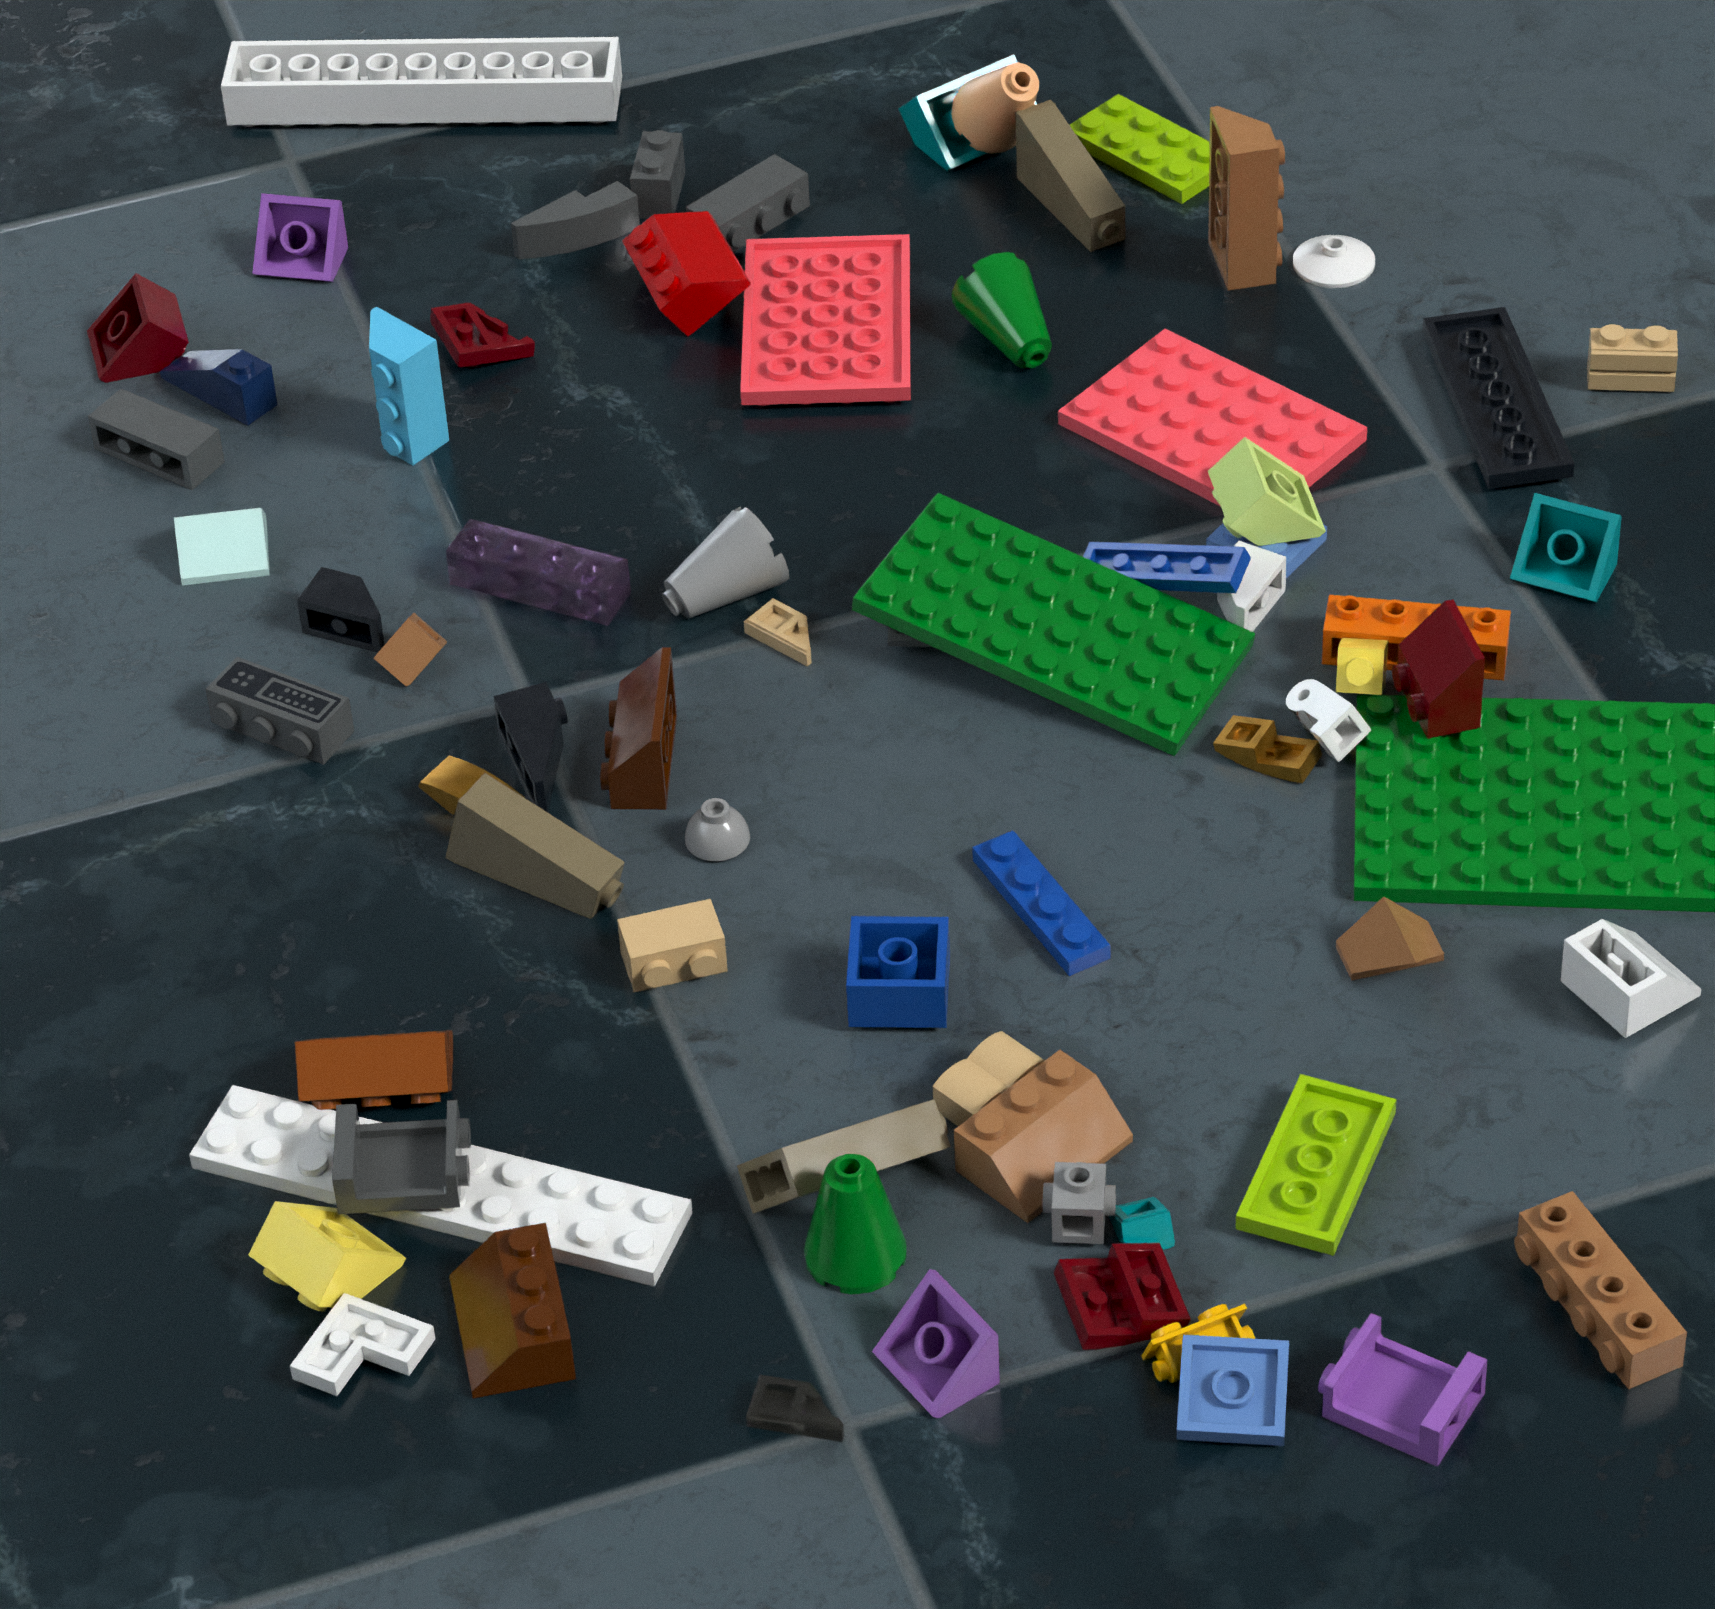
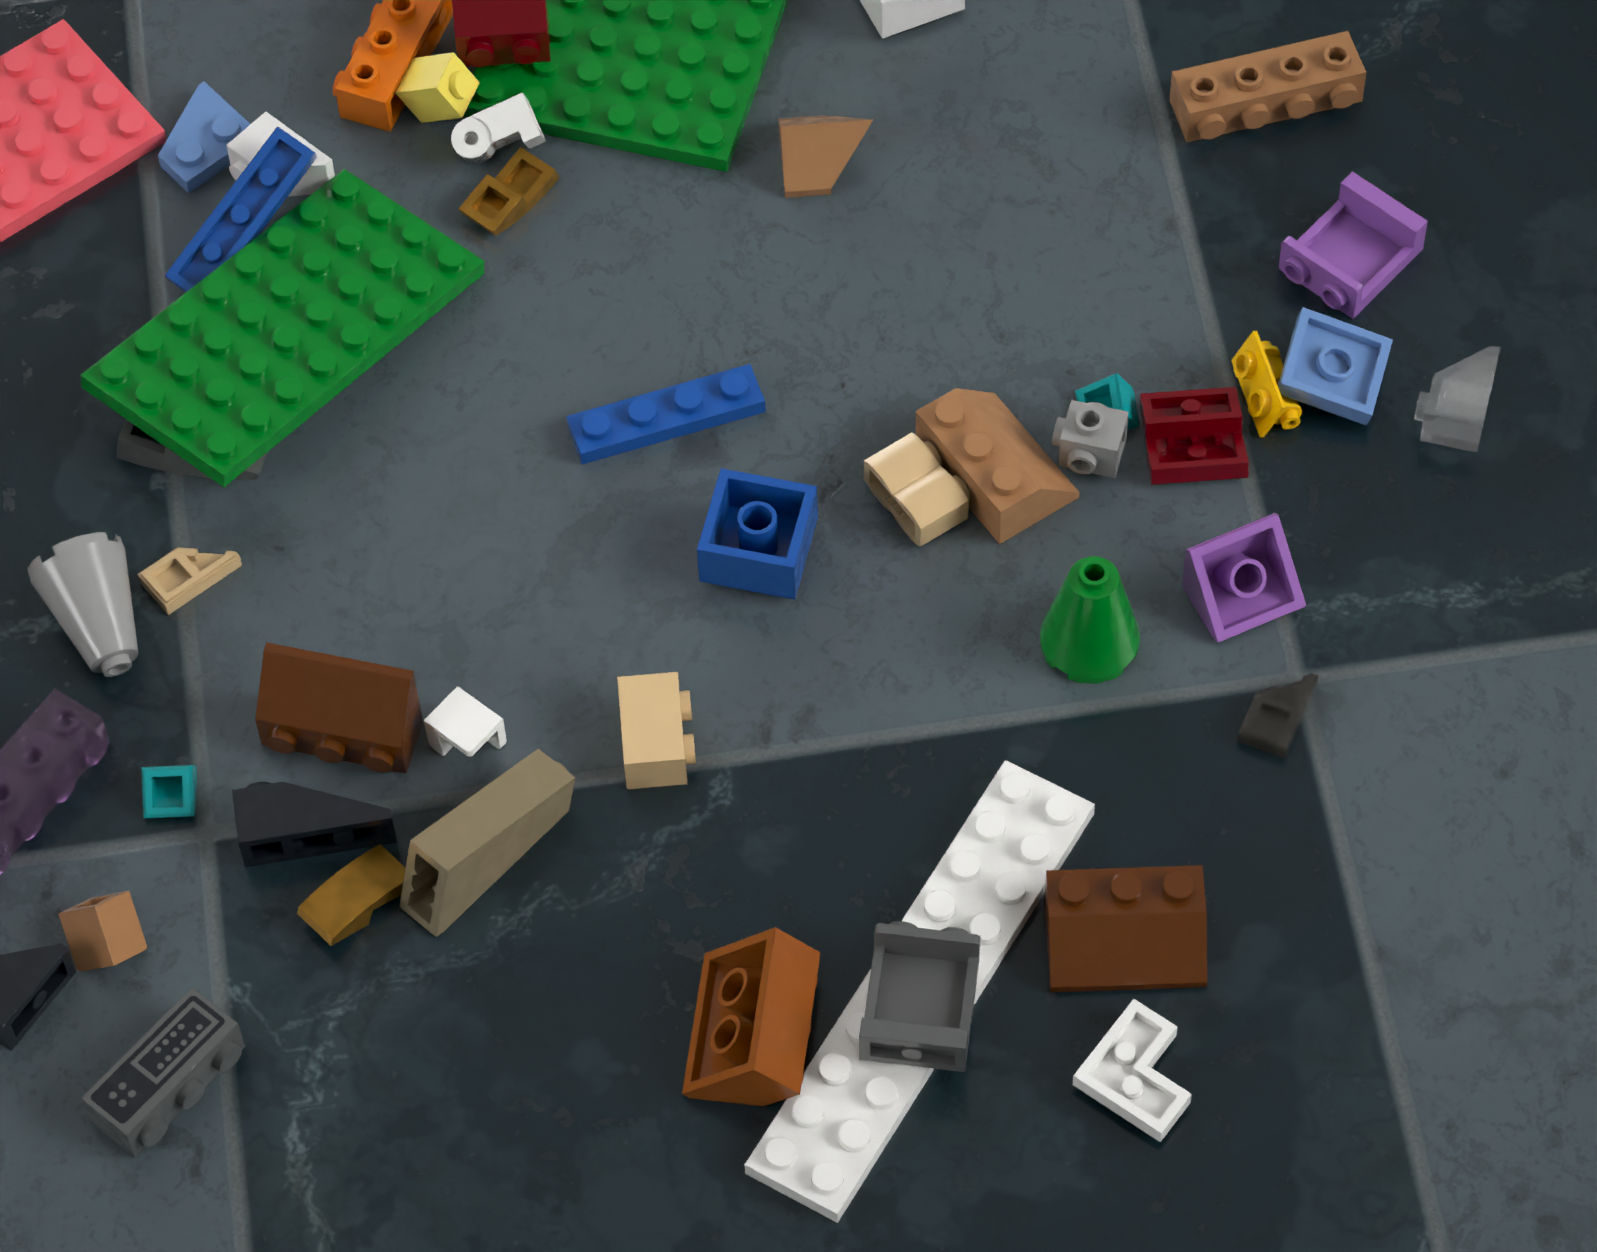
camera: 80 degrees left, 15 degrees up
light yellow slope [248,1201,406,1312] -> none
light grey brick [685,798,750,861] -> none
dark tan slope [737,1099,951,1214] -> none
yellowish green slope [1208,437,1326,546] -> none
lime plate [1235,1074,1397,1256] -> none
none -> teal slope [141,765,197,818]
none -> white panel [424,686,507,757]
none -> clear slope [1414,346,1501,452]

